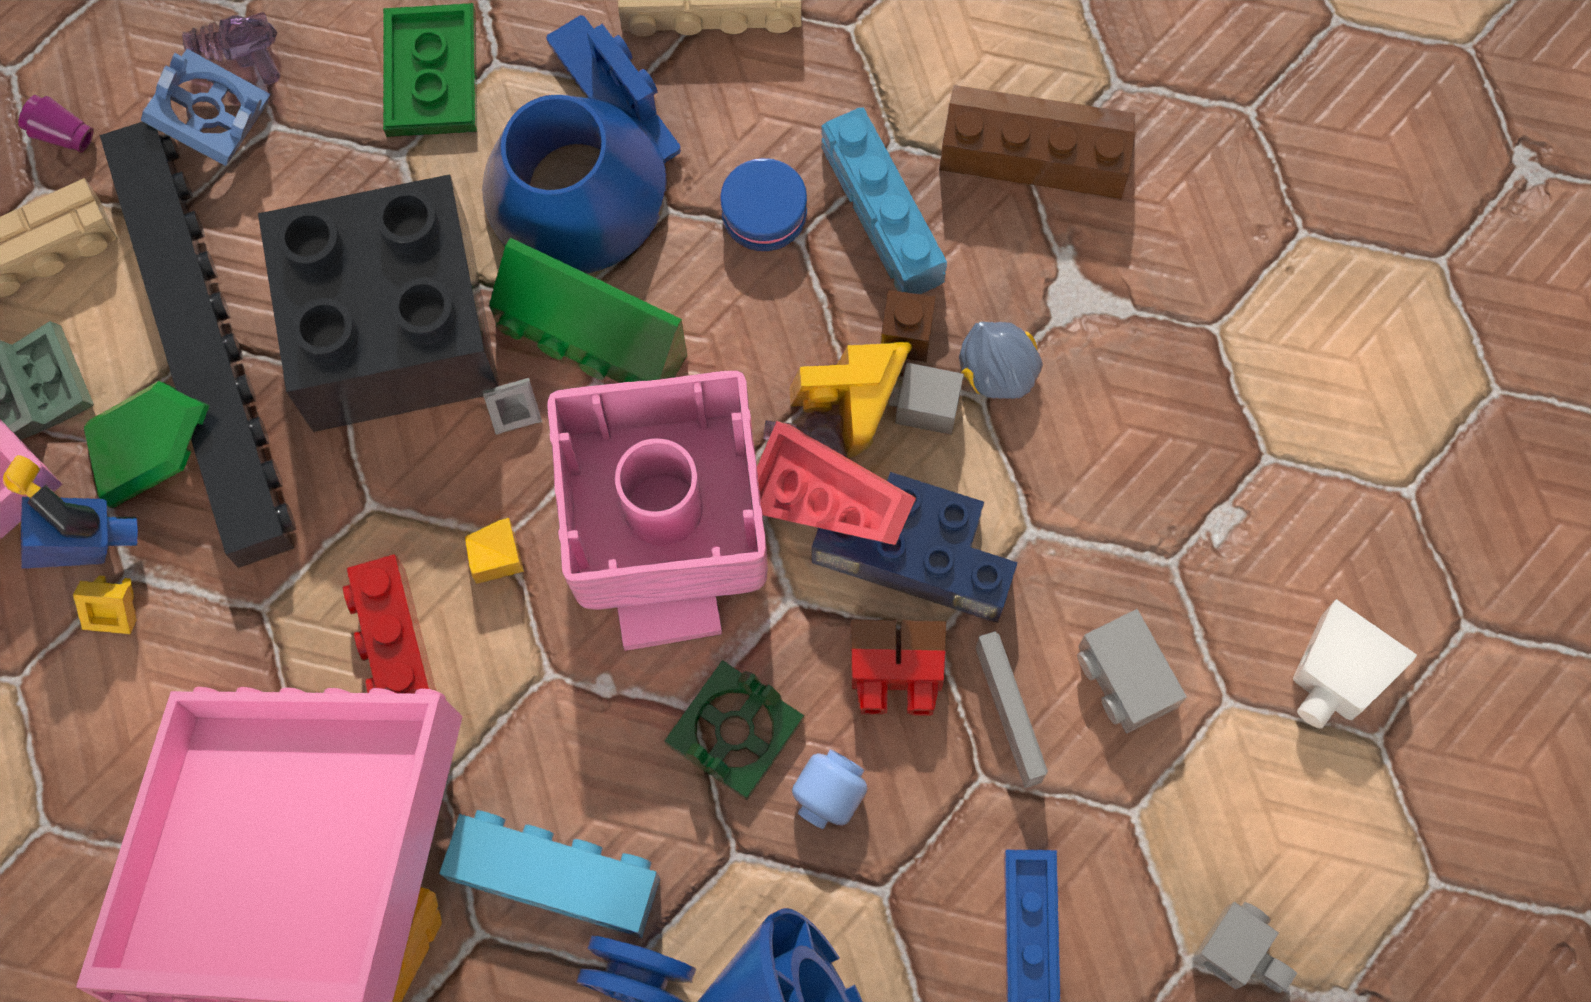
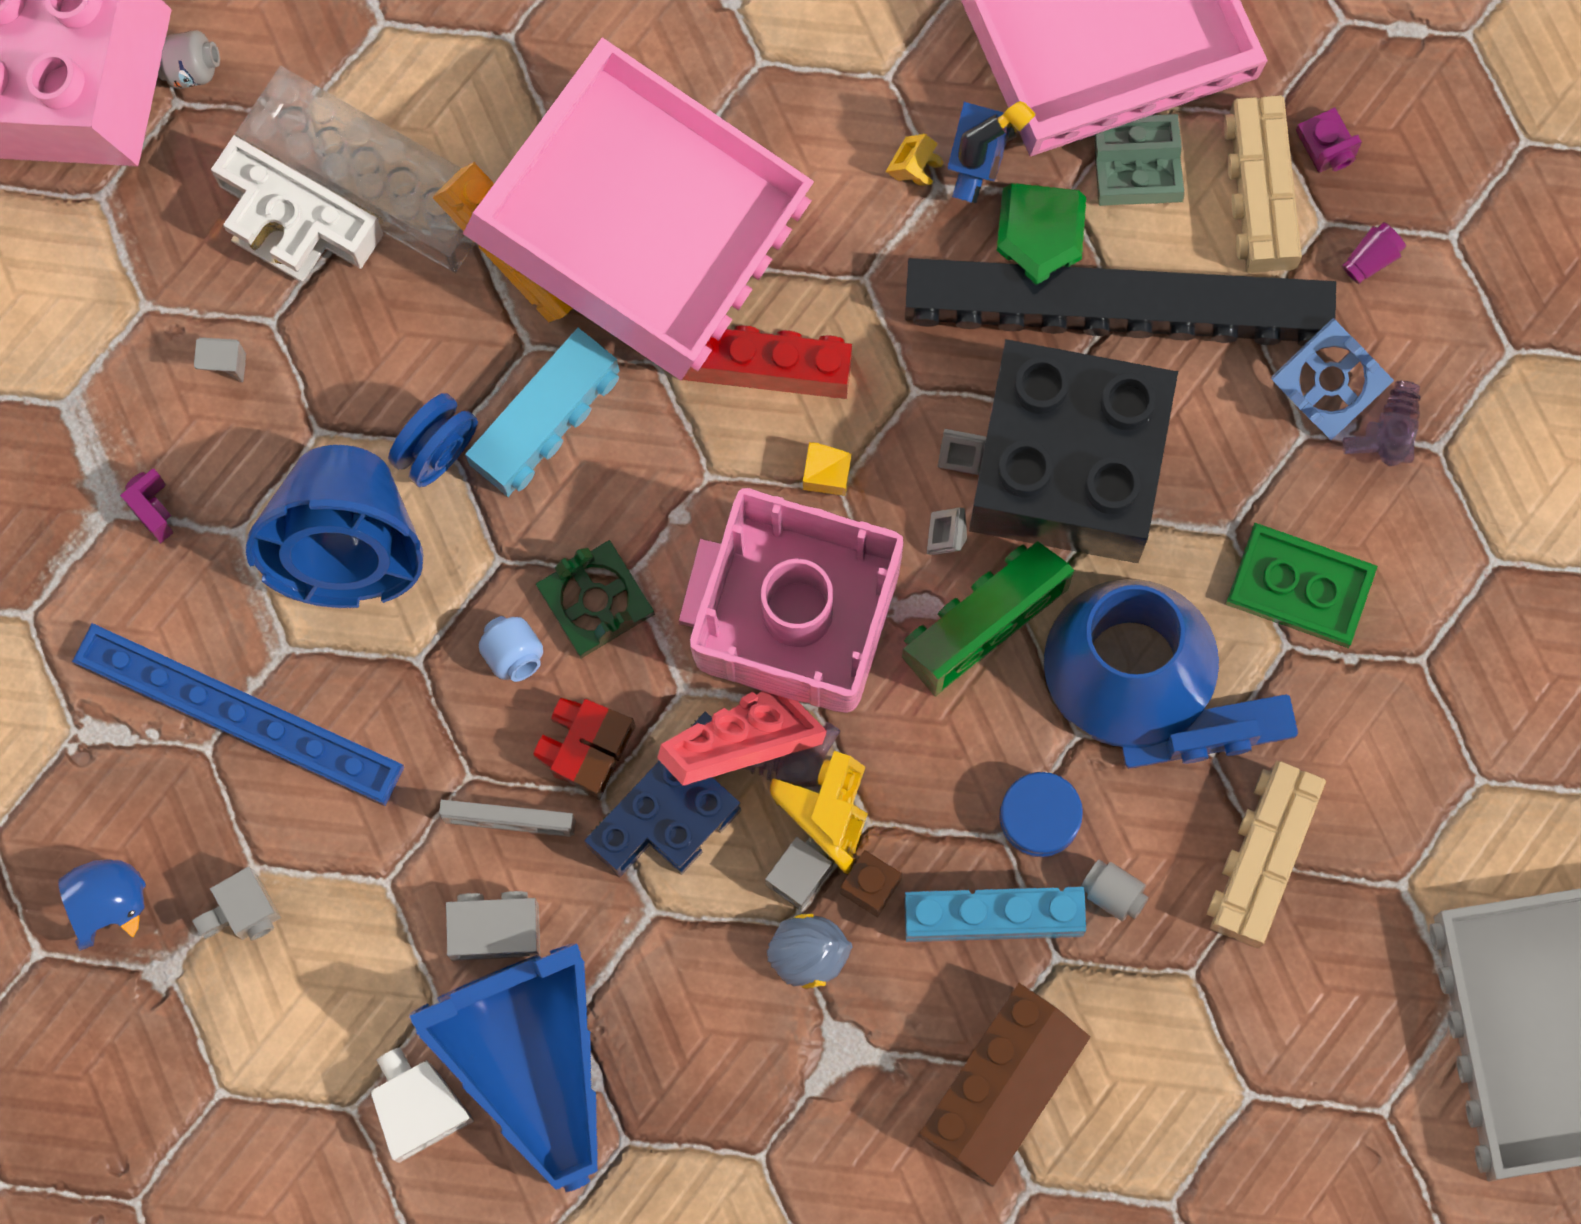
camera: 115 degrees right, 5 degrees up
none -> blue cone [409,943,598,1192]
none -> light grey slope [938,429,986,475]
none -> light grey brick [1081,859,1149,922]

